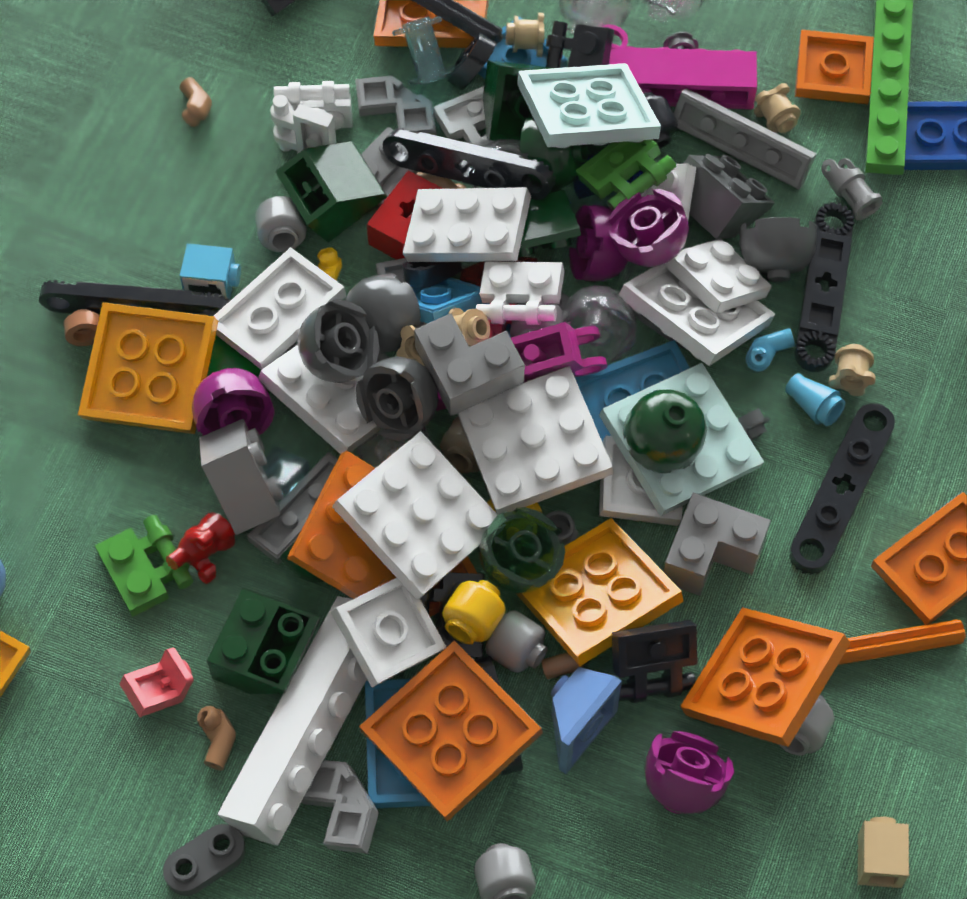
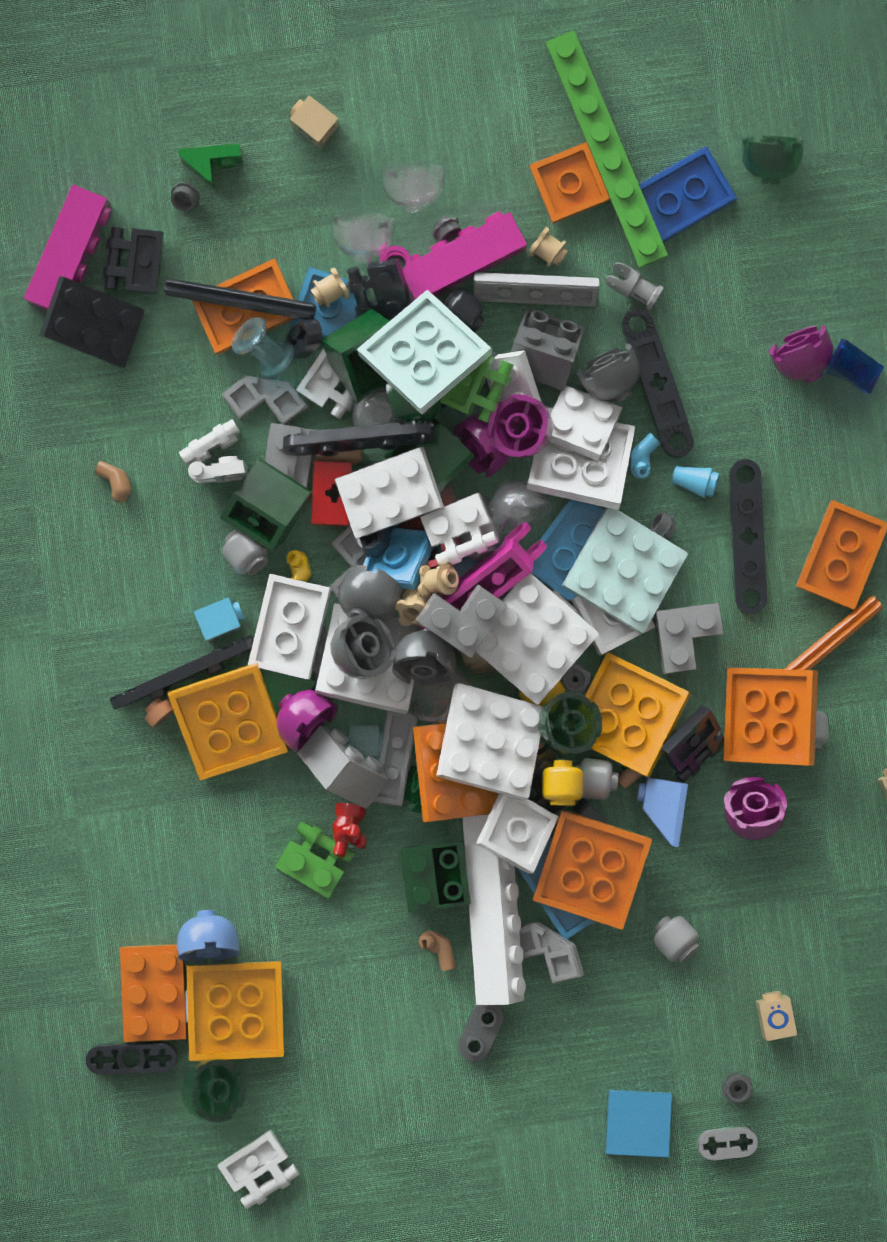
camera: 30 degrees left, 25 degrees up
coral bracket [119,647,193,717] -> none
dark green cylinder [623,389,707,474] -> none
tan brick [829,344,876,396] -> none

